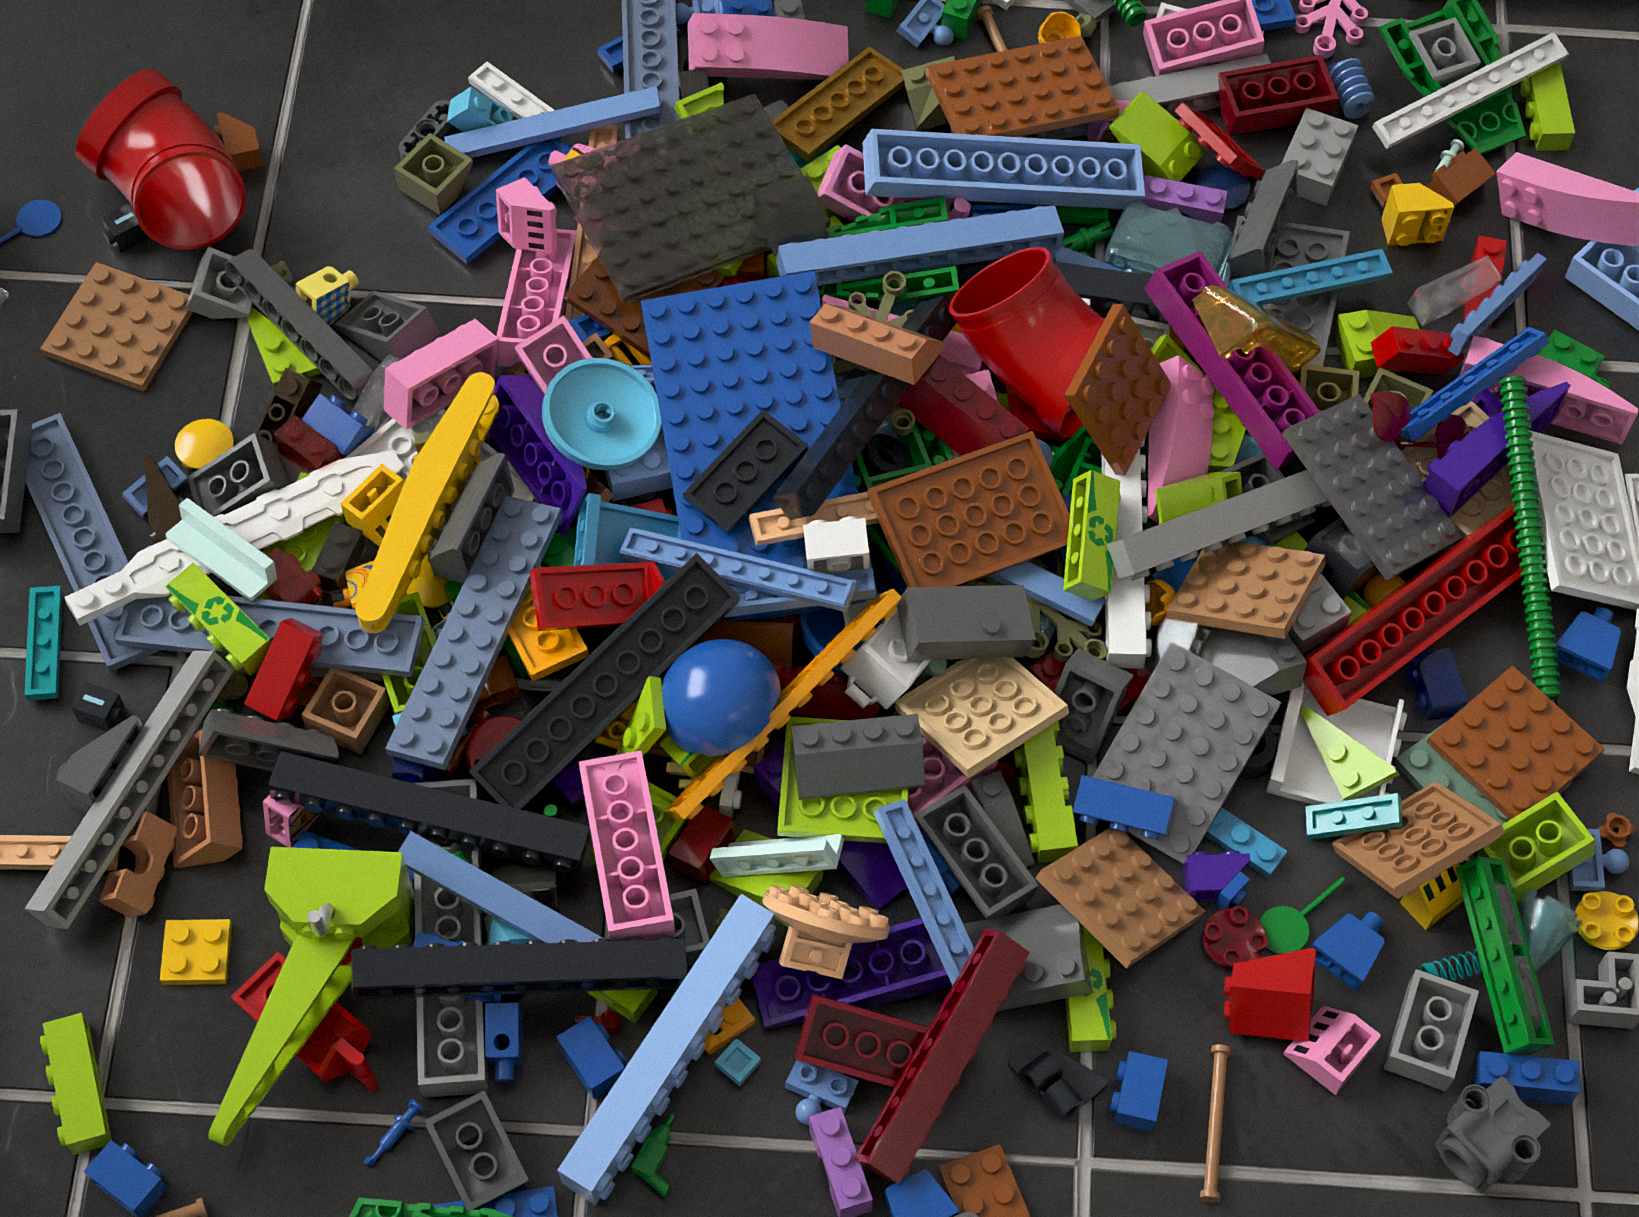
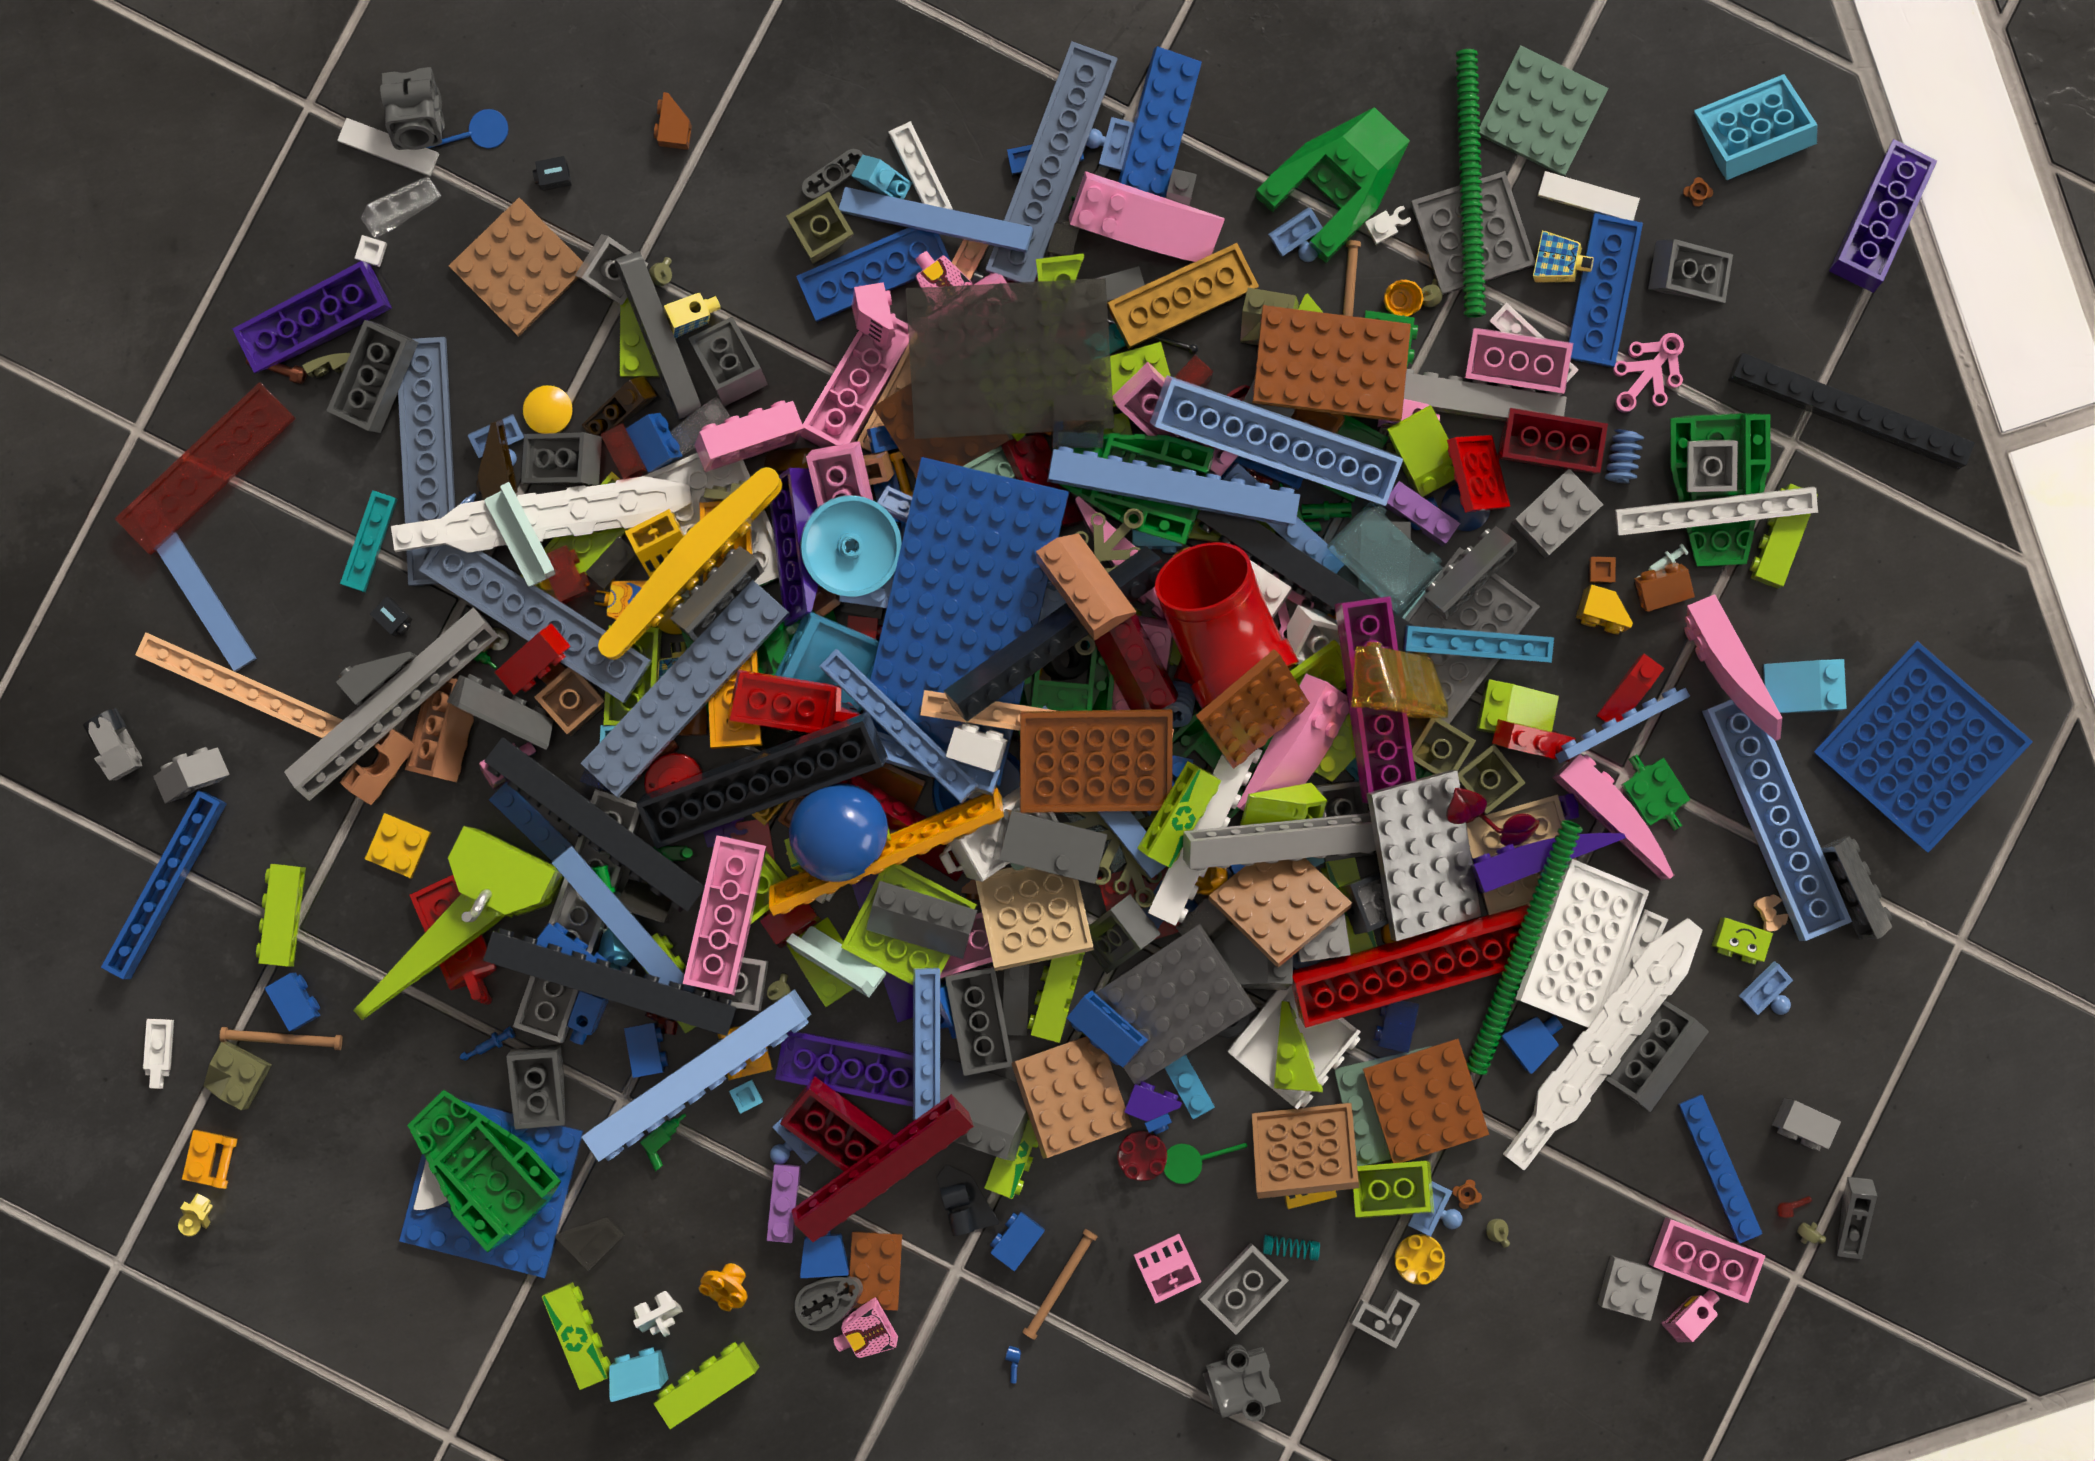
camera: 25 degrees right, 25 degrees up
red cylinder [75,68,246,250] -> none
lime brick [165,562,272,676] -> none
lime wing [616,676,666,756] -> none
black plate [682,409,809,535] -> none
light nougat bracket [762,885,890,979] -> none
red slope [1224,948,1316,1042] -> none
plate [1306,793,1403,840] -> none
blue torso [1311,912,1385,993] -> none
blue plate [1401,327,1550,441] -> none
clear slope [1407,255,1503,326] -> none
green piece [1455,856,1555,1055] -> none
blue brick [1471,1051,1580,1105] -> none
clear light blue cone [1518,890,1583,974] -> none

